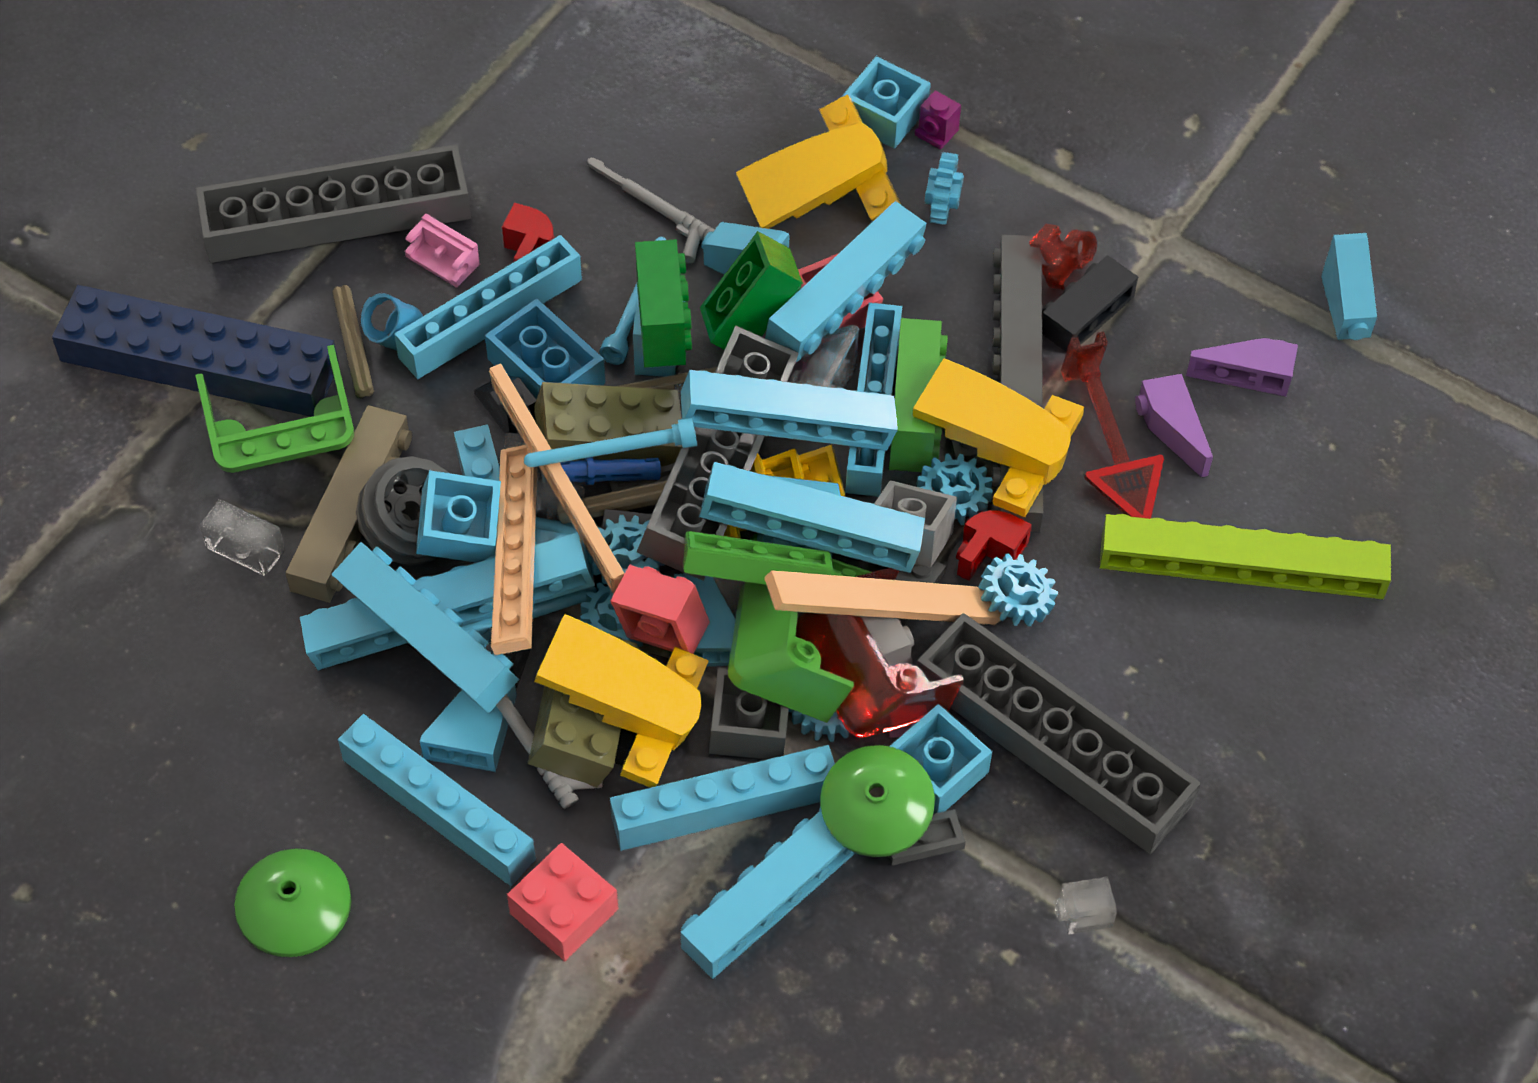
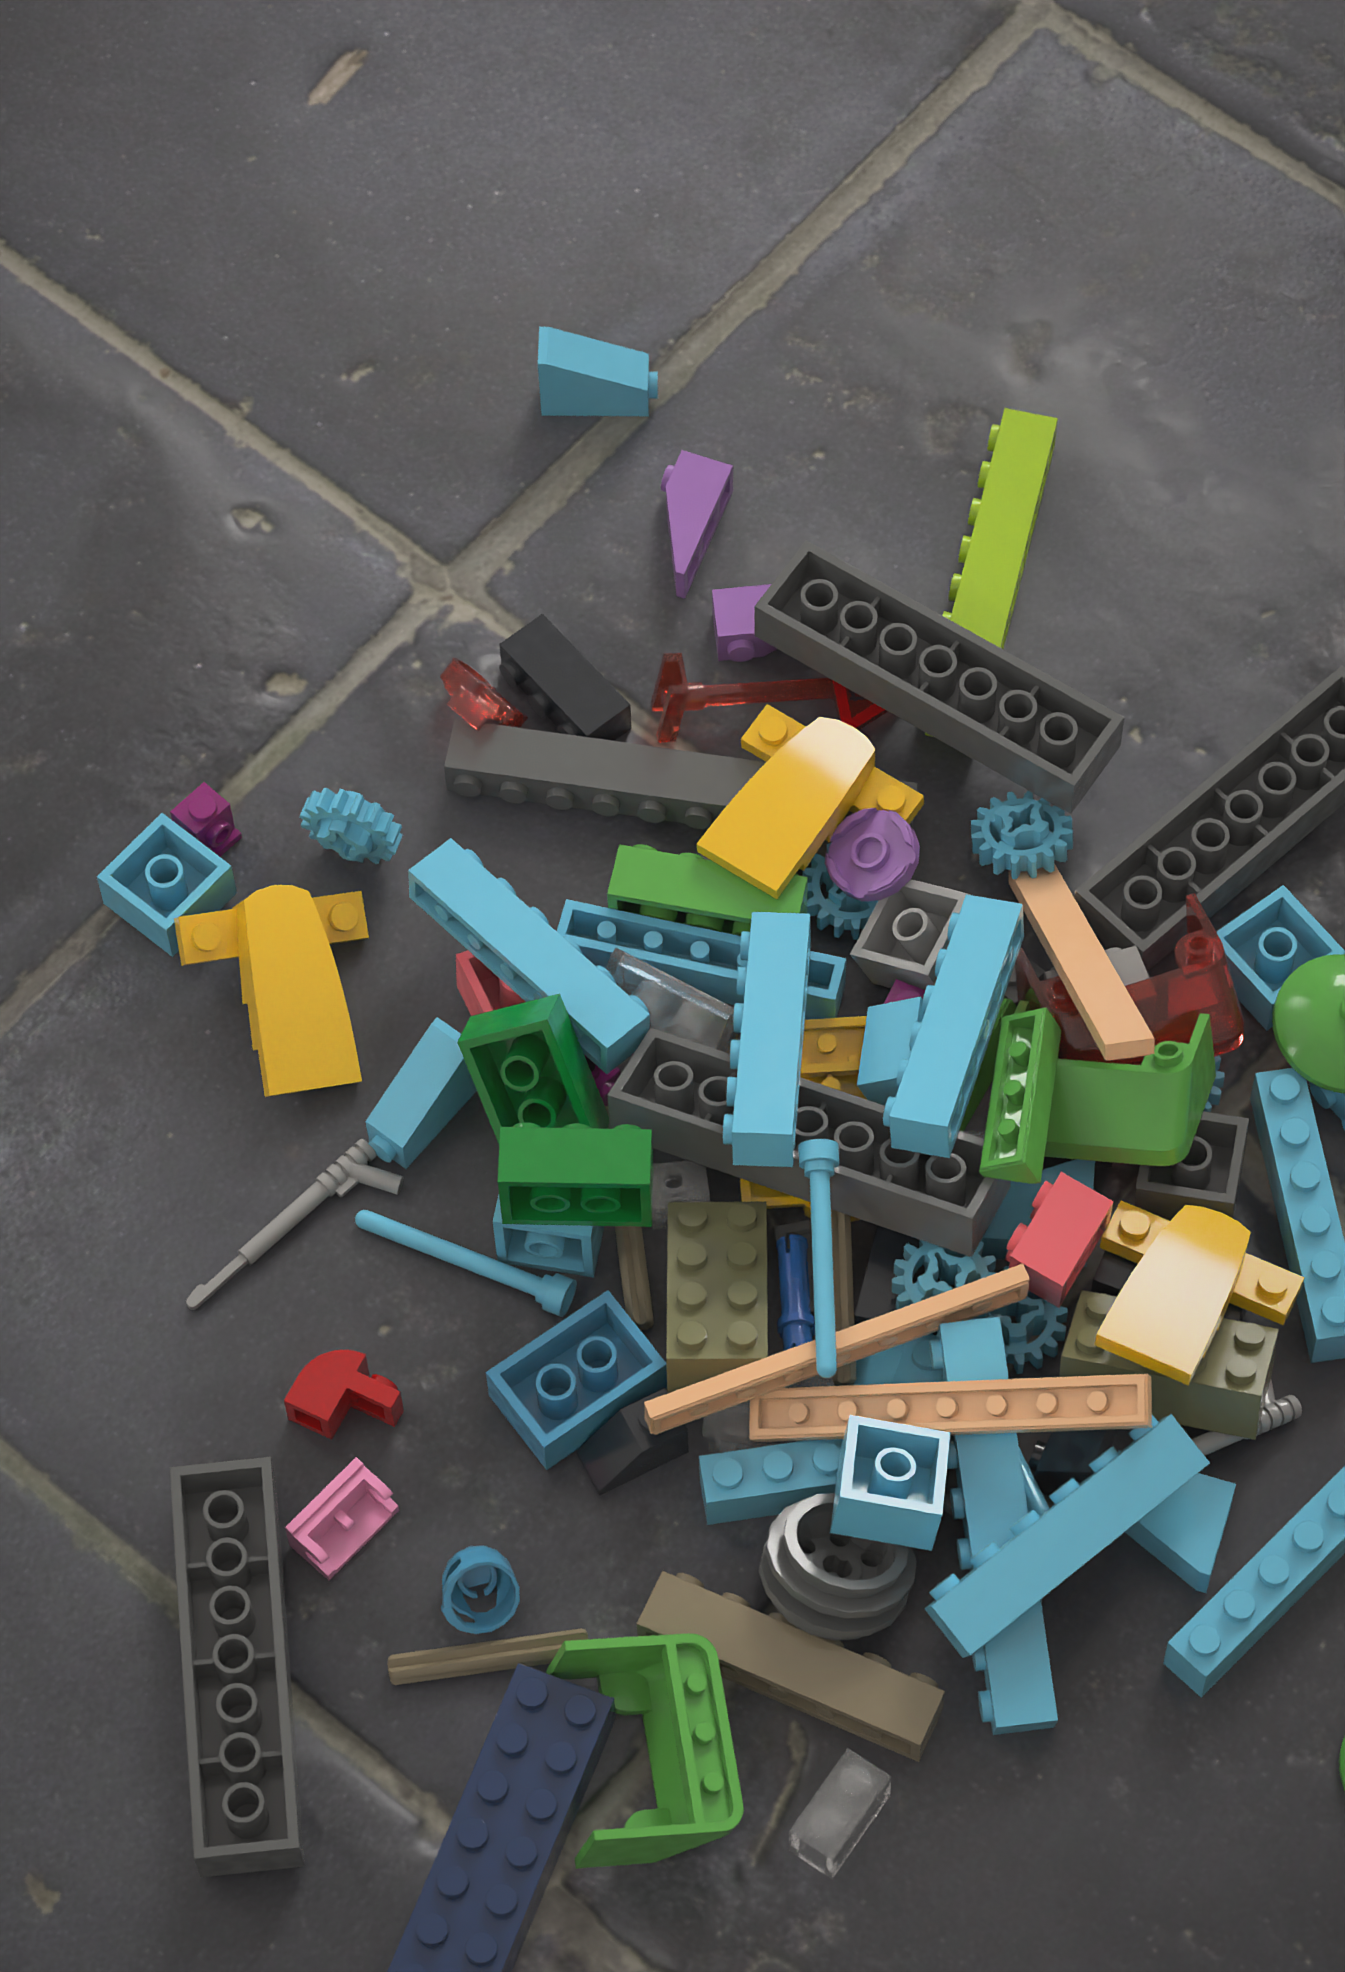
camera: 80 degrees left, 5 degrees up
medium azure brick [394,235,582,379] -> none
red brick [956,510,1032,581] -> none
none -> dark grey brick [754,540,1124,814]
none -> medium lavender tile [825,808,920,901]

